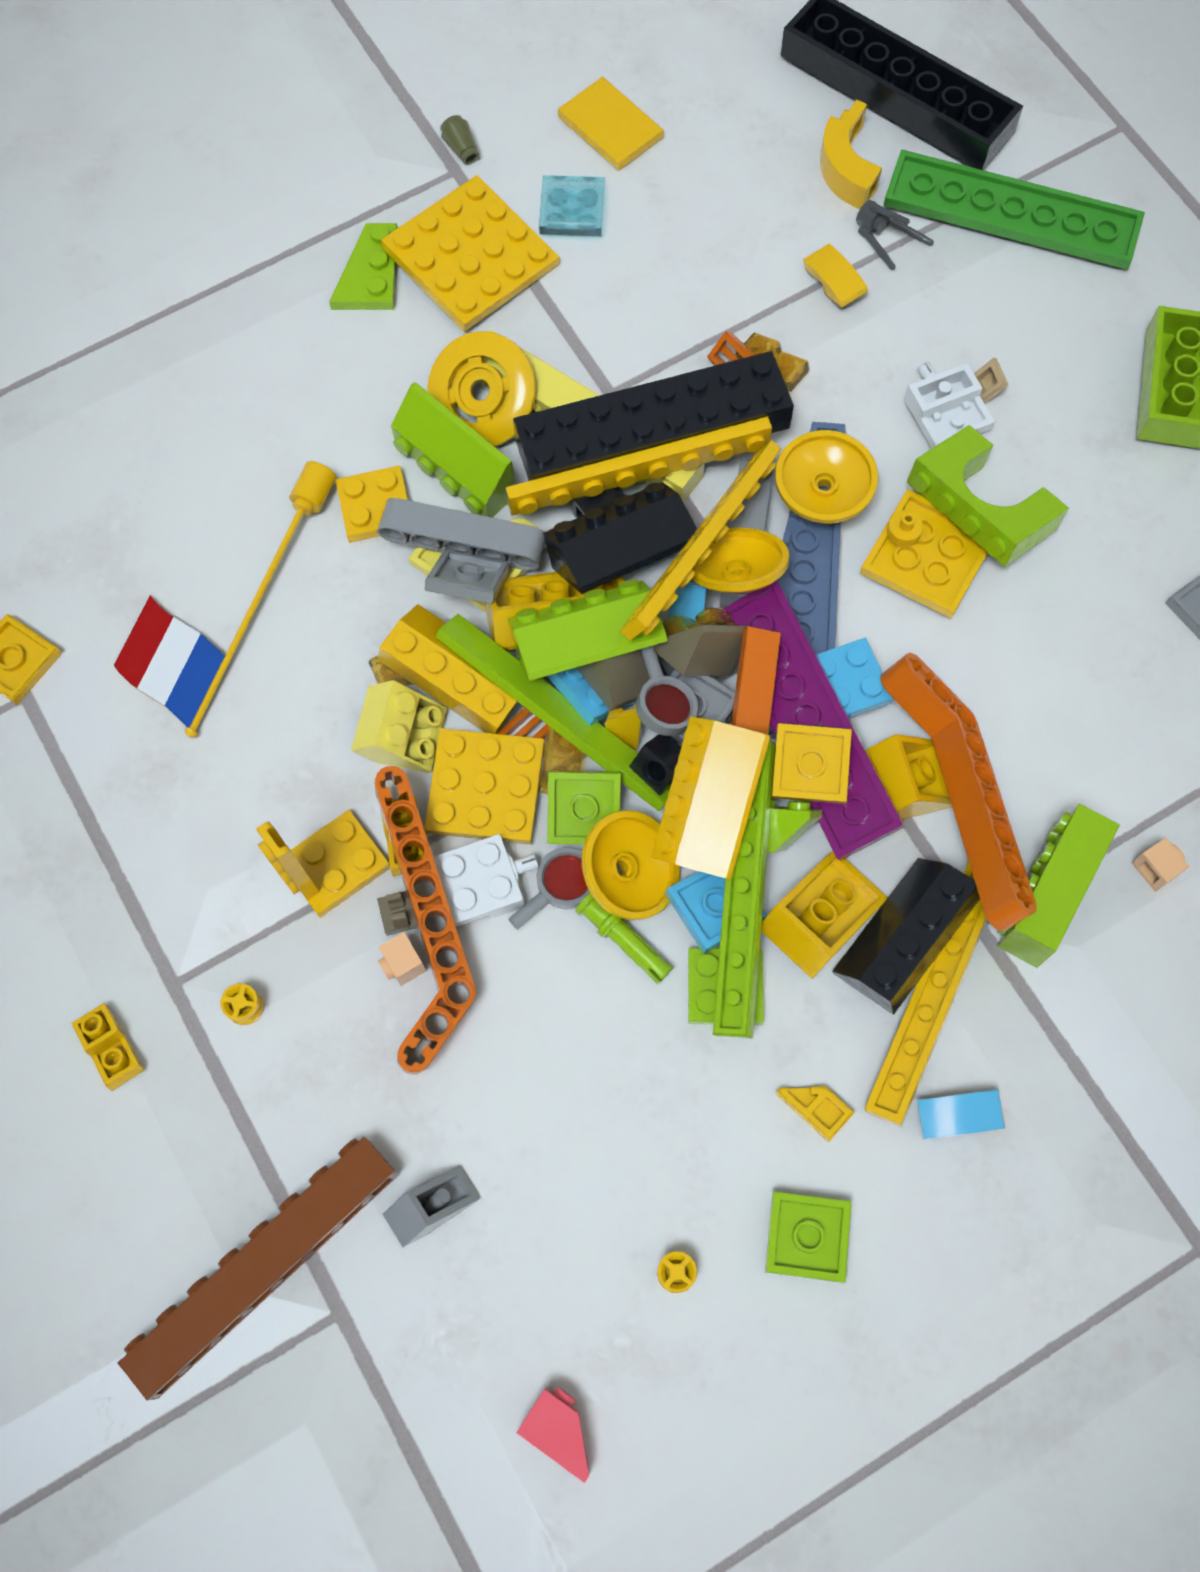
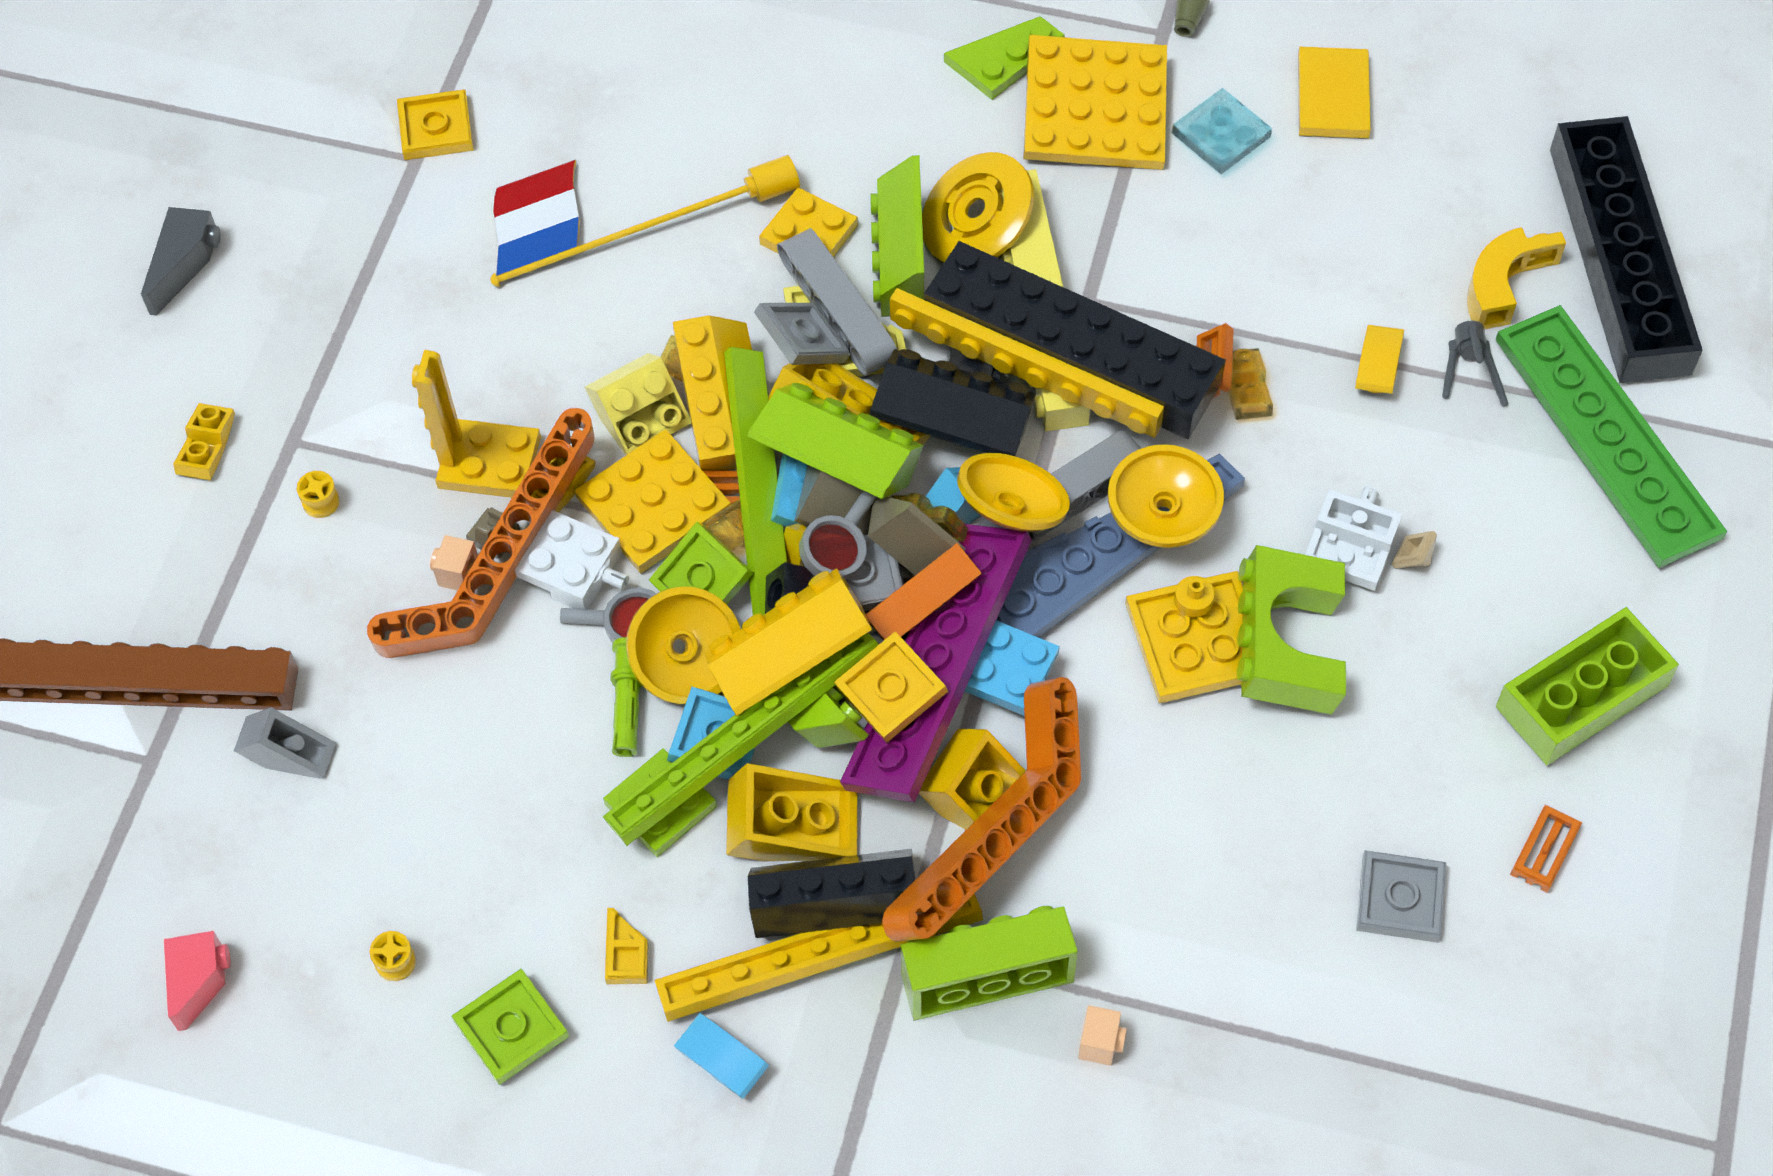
camera: 45 degrees right, 10 degrees down
yellow plate [619,440,781,641] -> none

